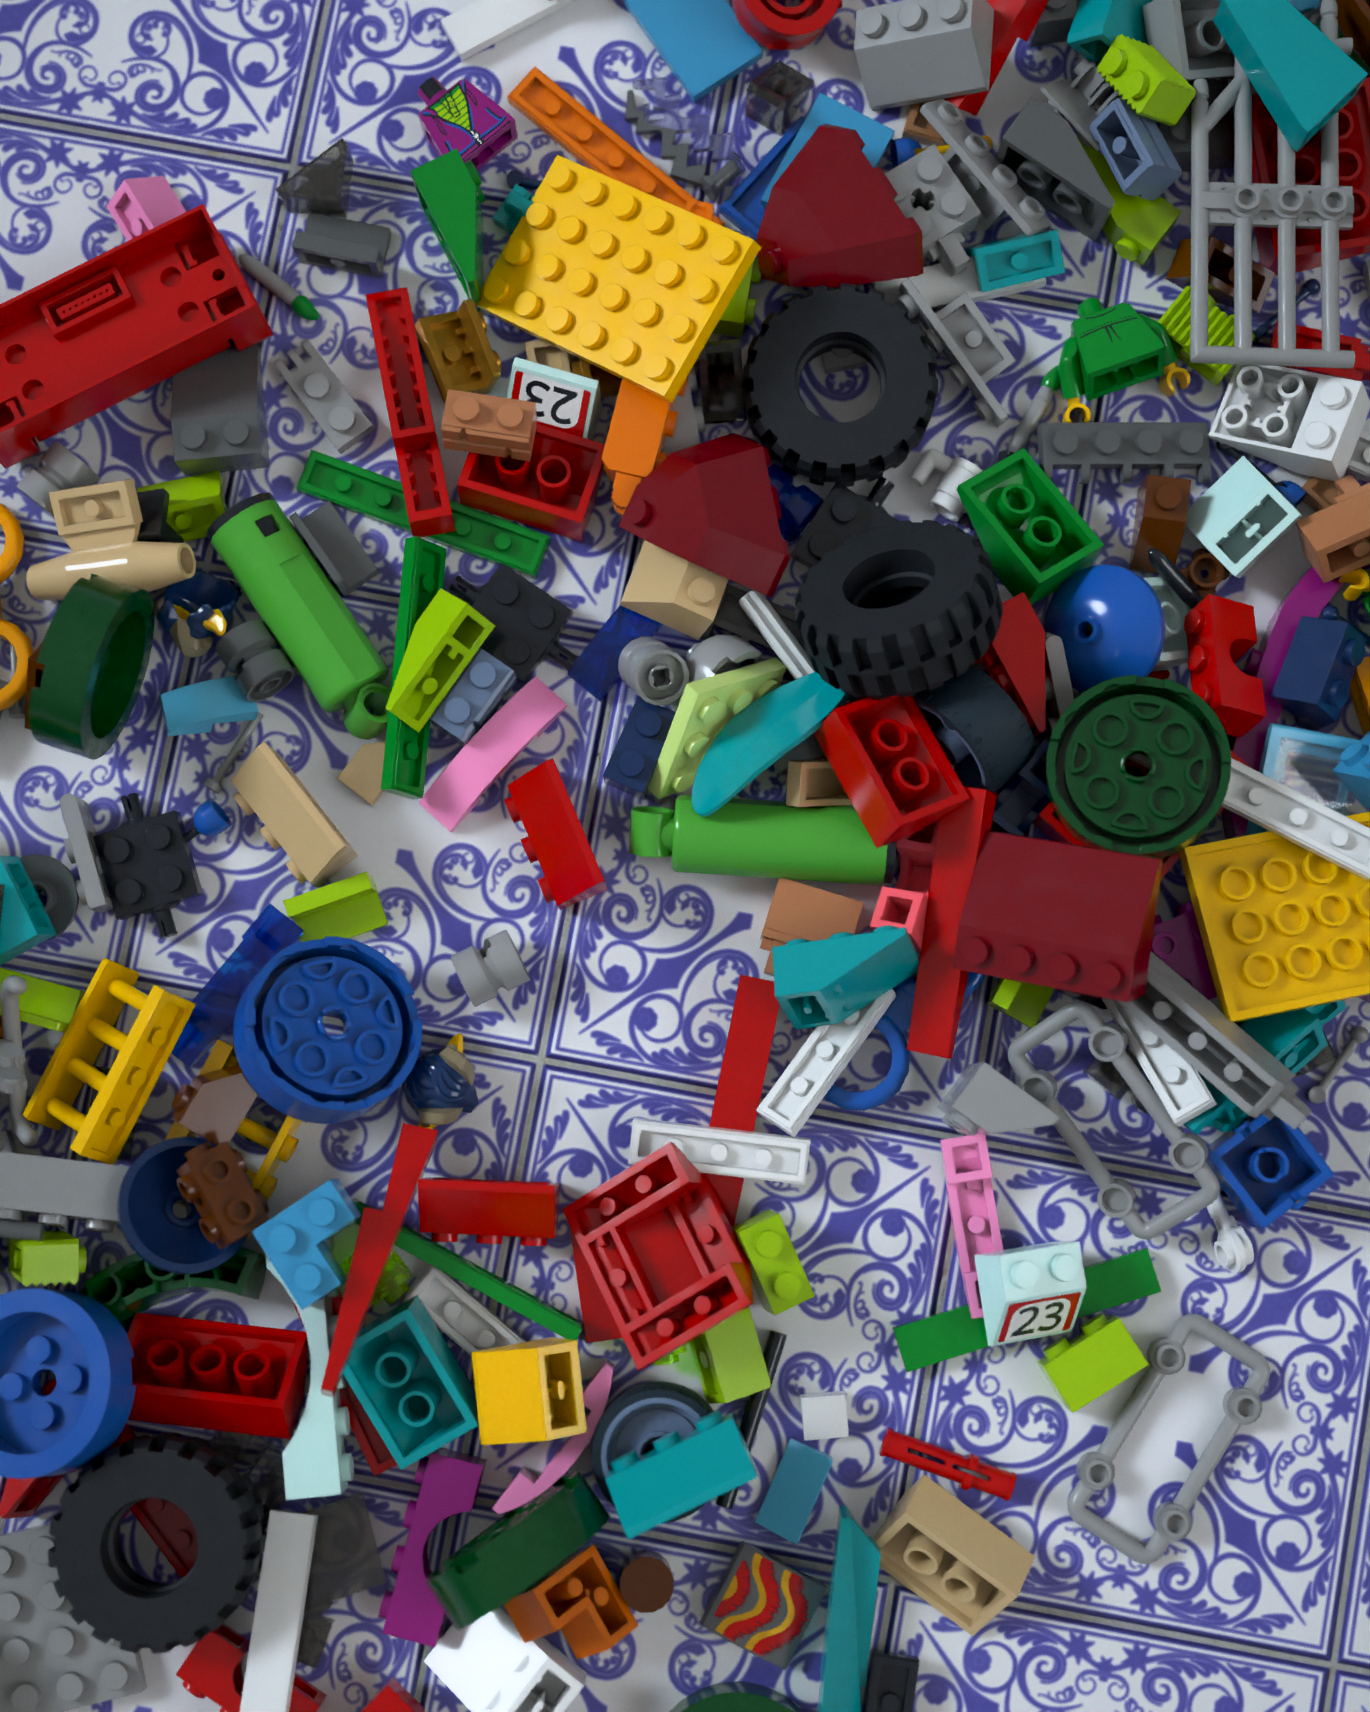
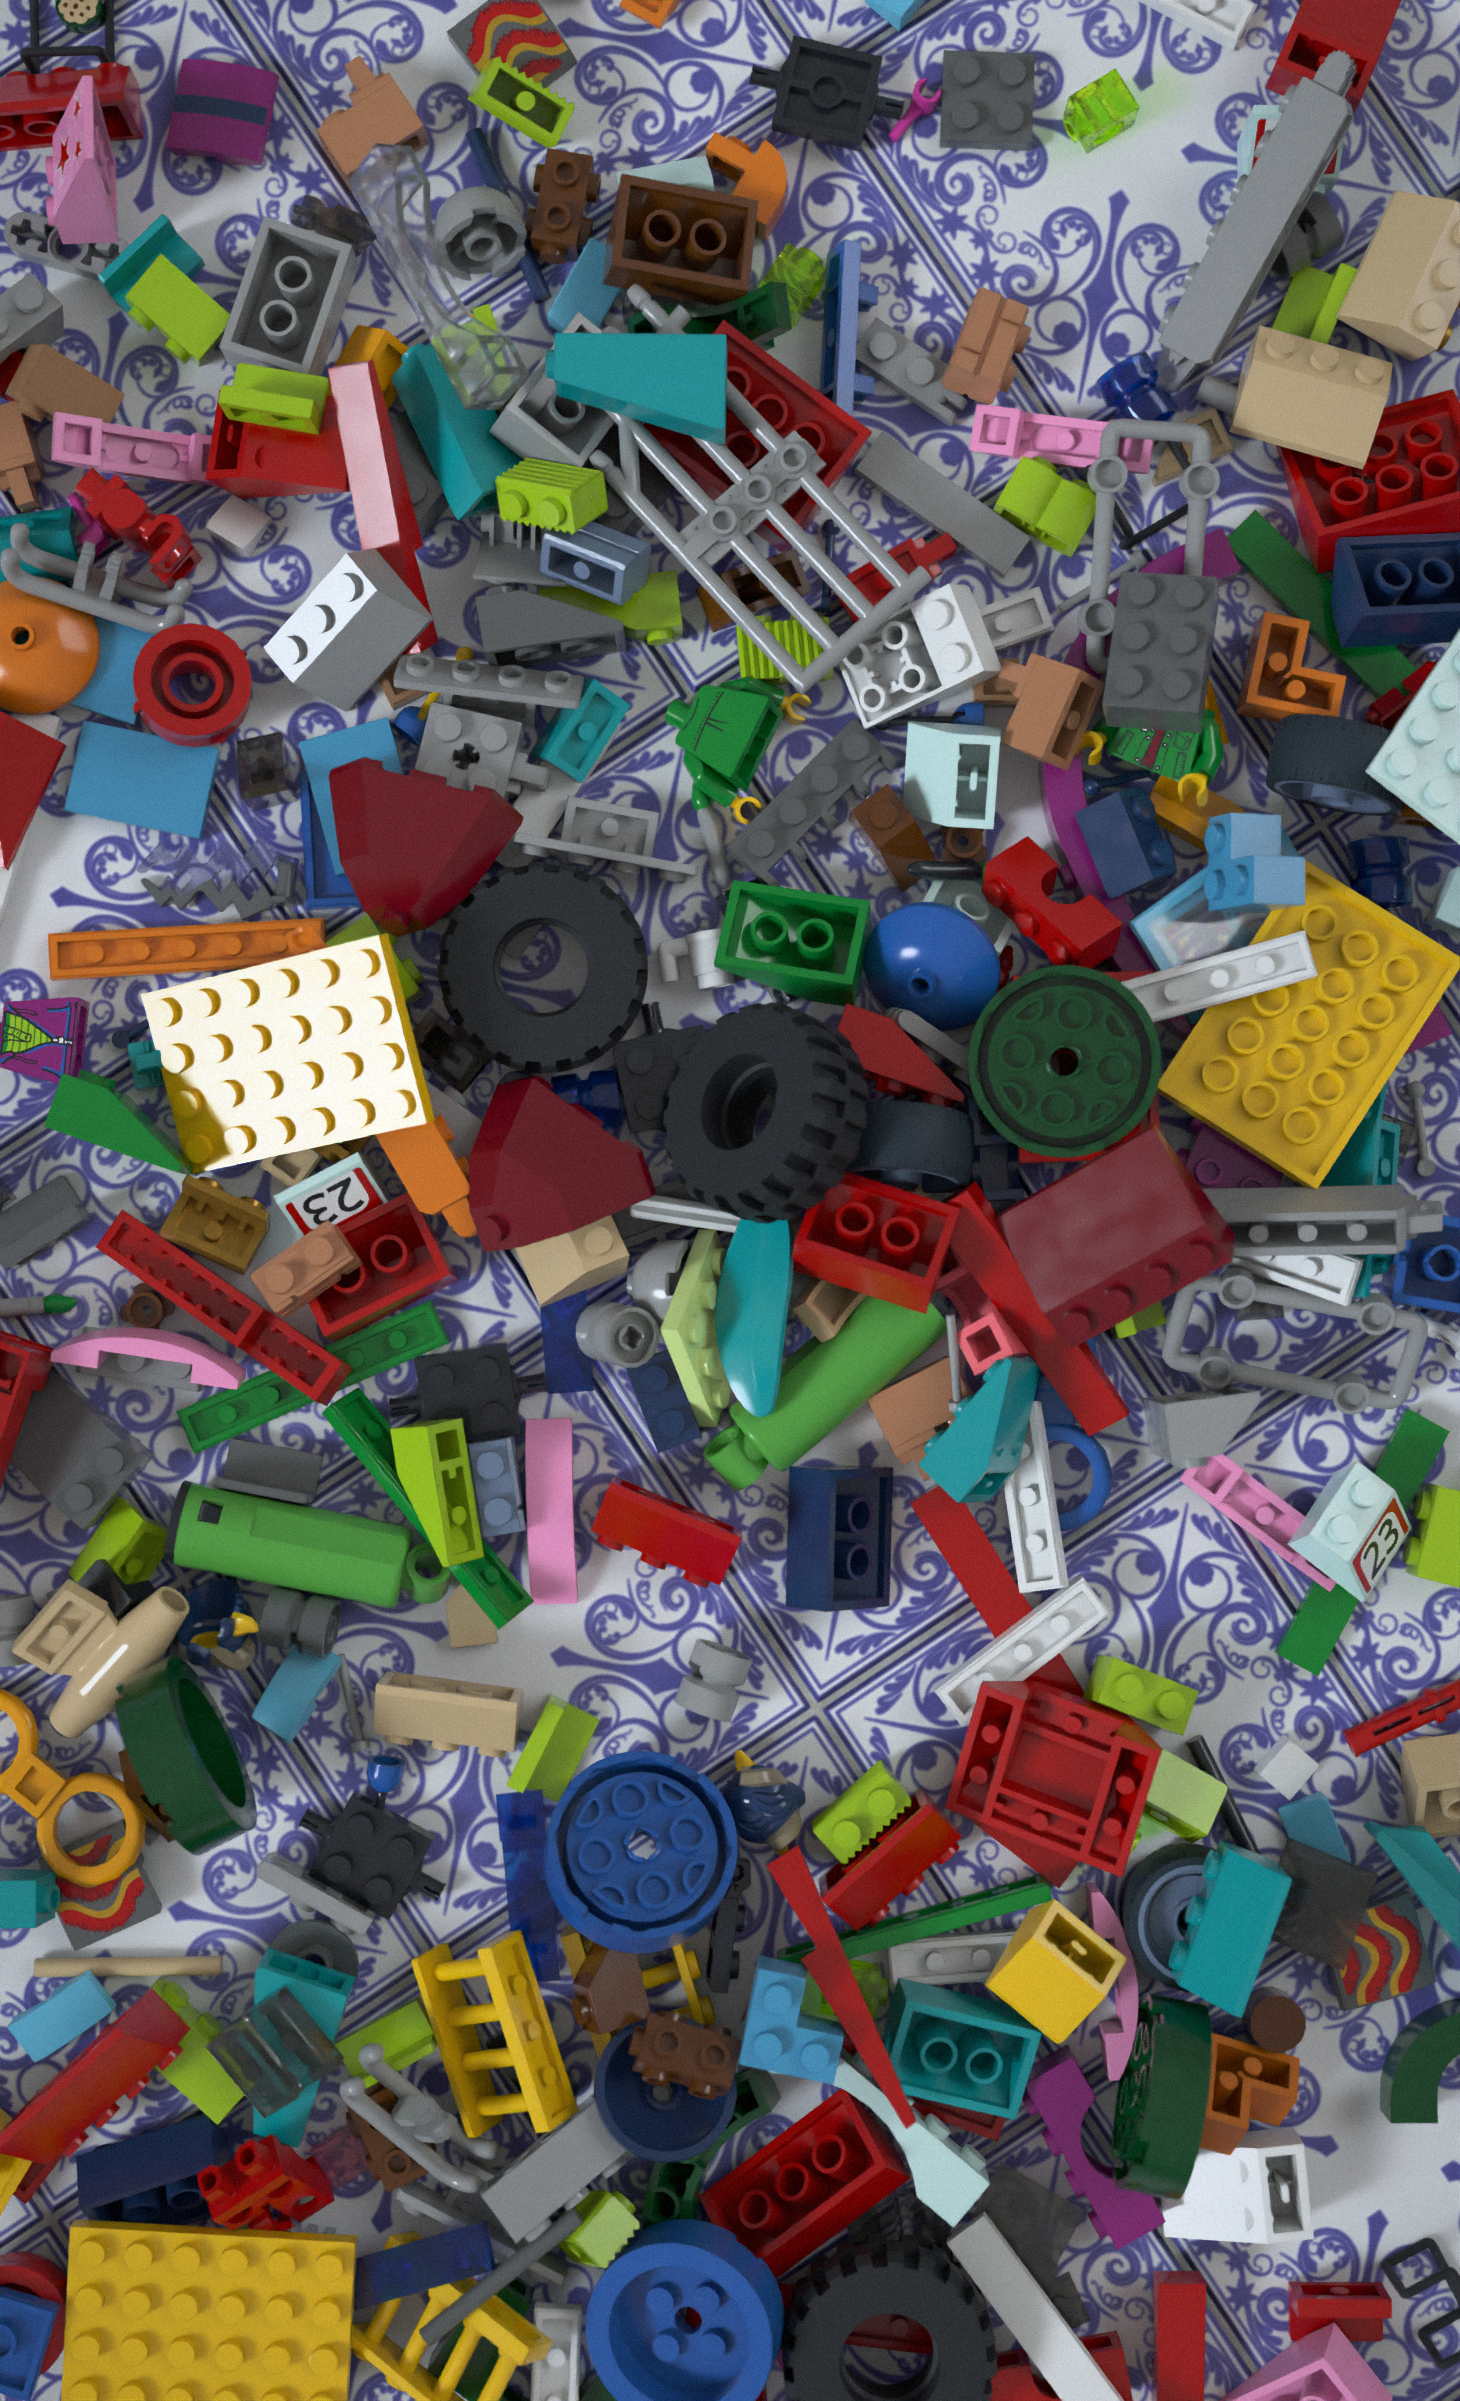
camera: 45 degrees left, 5 degrees up
none -> bright pink slope [50,1327,246,1390]
none -> reddish brown plate [119,1283,175,1330]
none -> black hinge [705,1857,751,1994]
none -> dark blue slope [786,1465,893,1612]
none -> lime brick [811,1760,911,1864]
none -> light grey piece [946,1313,965,1412]
none -> clear smoke slope [1270,1838,1378,1970]

